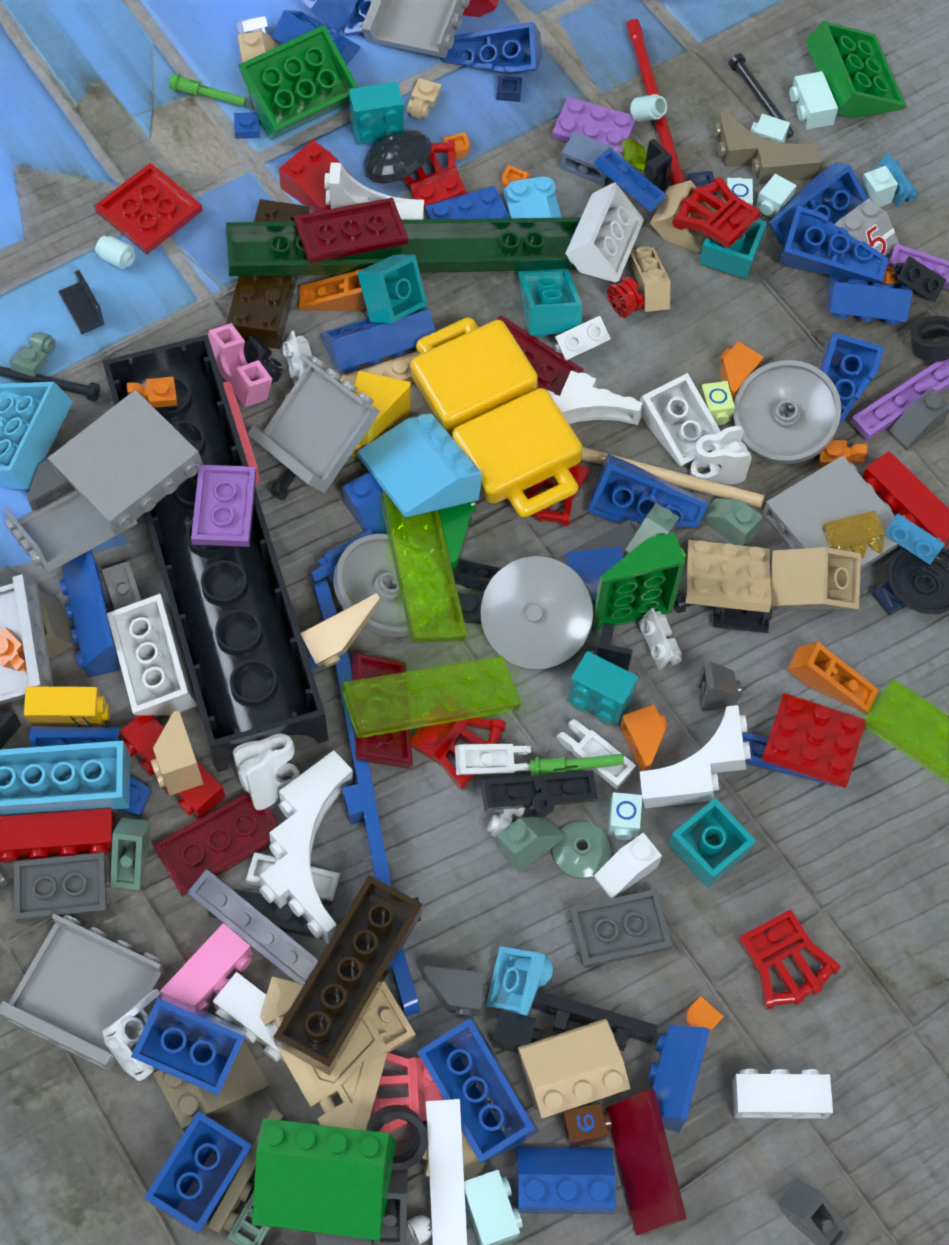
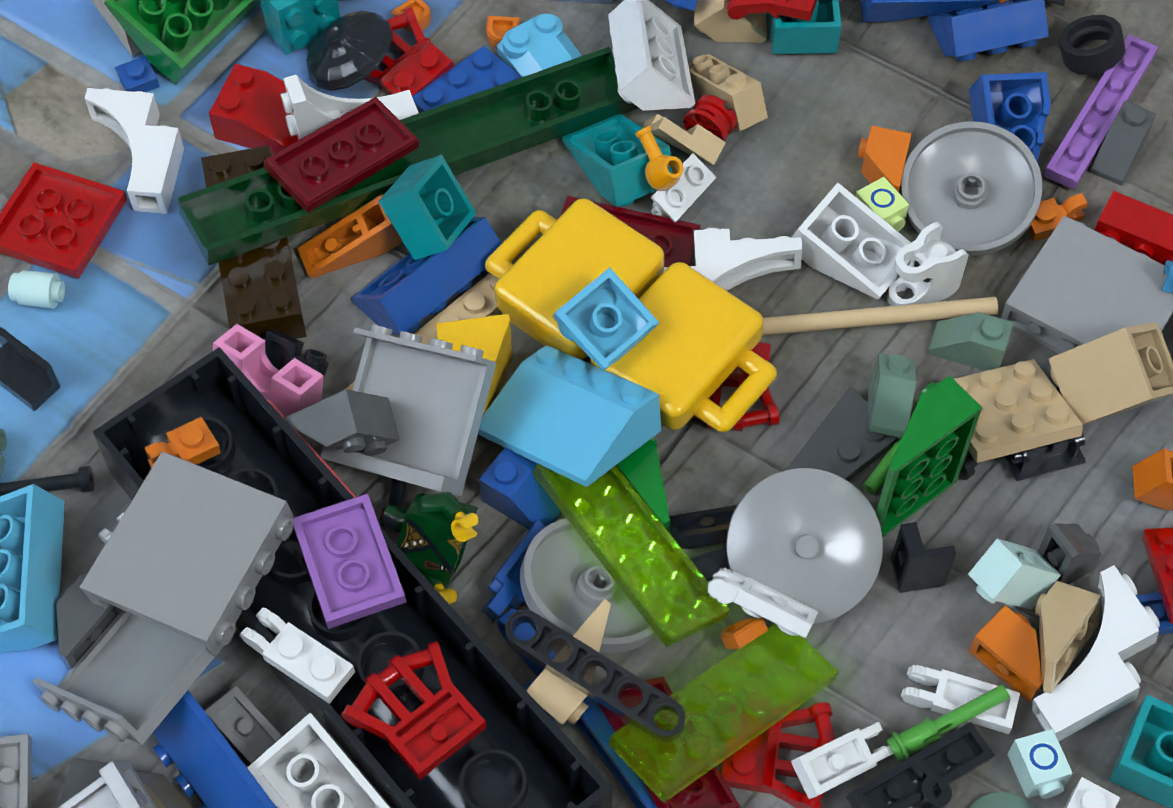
camera: 20 degrees left, 5 degrees down
bright green pin [169,73,247,107] -> none
white hinge [283,331,312,385] -> none
blue slope [566,546,623,604] -> none
teal brick [567,651,638,727] -> none
blue wedge [587,454,709,528] -> none
white hinge [638,608,682,670] -> none
clear yellow plate [822,510,885,558] -> none
none -> white arch [84,88,184,214]
none -> white hinge [239,608,355,704]
none -> dark grey slope [285,389,400,456]
none -> red plate [341,641,487,780]
none -> dark green torso [380,491,478,604]
none -> black beam [505,609,685,742]
none -> medium azure slope [553,267,660,371]
none -> light orange bar [635,125,683,191]
none -> tan slope [642,114,726,166]
none -> white hinge [707,567,818,638]
none -> orange tile [720,618,769,649]
none -> light aqua brick [968,538,1061,610]
none -> tan slope [1035,581,1101,694]

